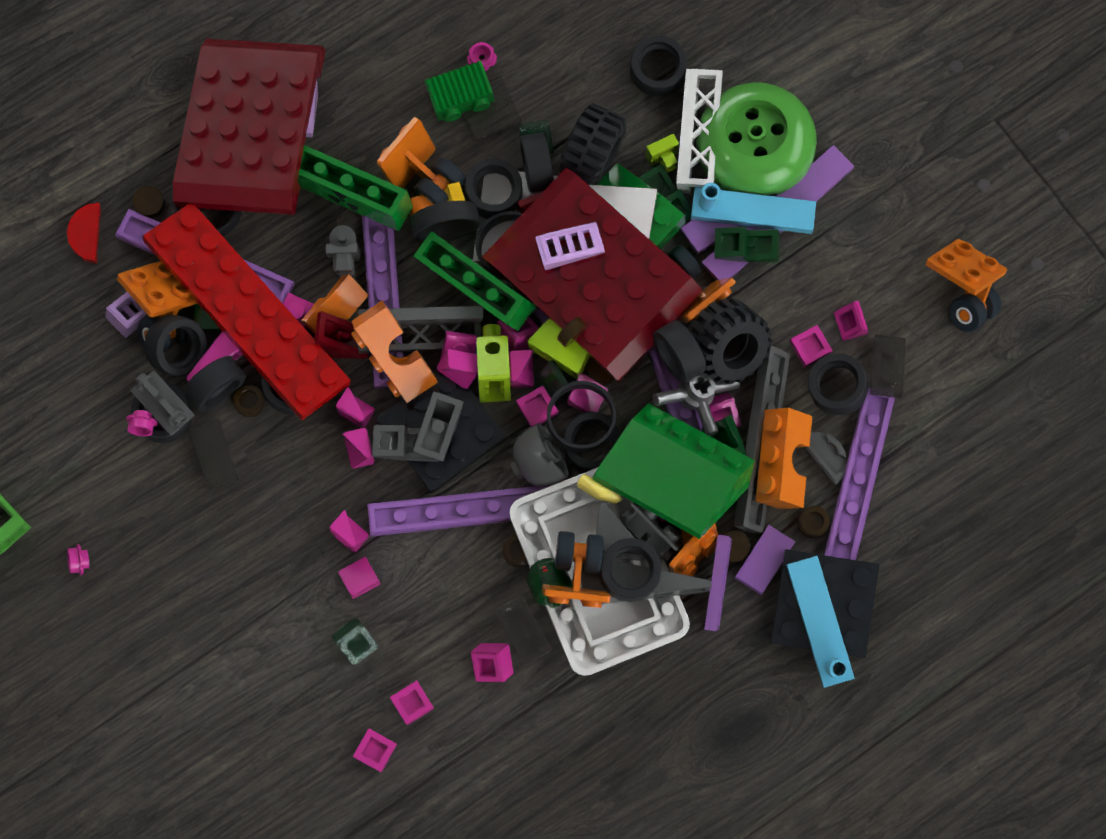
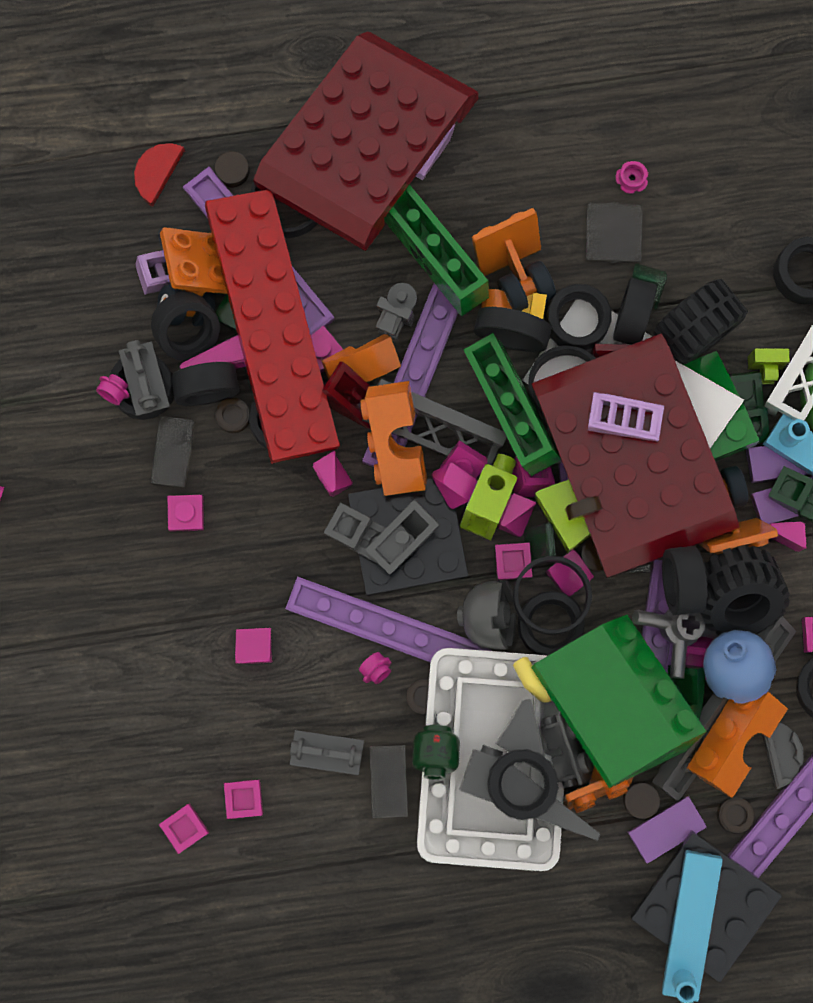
camera: 30 degrees right, 5 degrees up
dark pink slope [329,510,369,553] -> none
clear green slope [332,618,379,666] -> none
dark pink slope [343,428,375,469] -> none
green brick [424,61,495,122] -> none
dark pink slope [471,643,513,682] -> none
plate [542,531,611,608] -> none
medium lavender tile [704,535,732,631] -> none
none -> dark pink plate [167,495,204,532]
none -> dark grey hinge [290,730,364,775]
none -> dark pink plate [359,652,391,684]
none -> medium blue cylinder [703,630,776,704]
none -> dark pink slope [769,522,806,552]

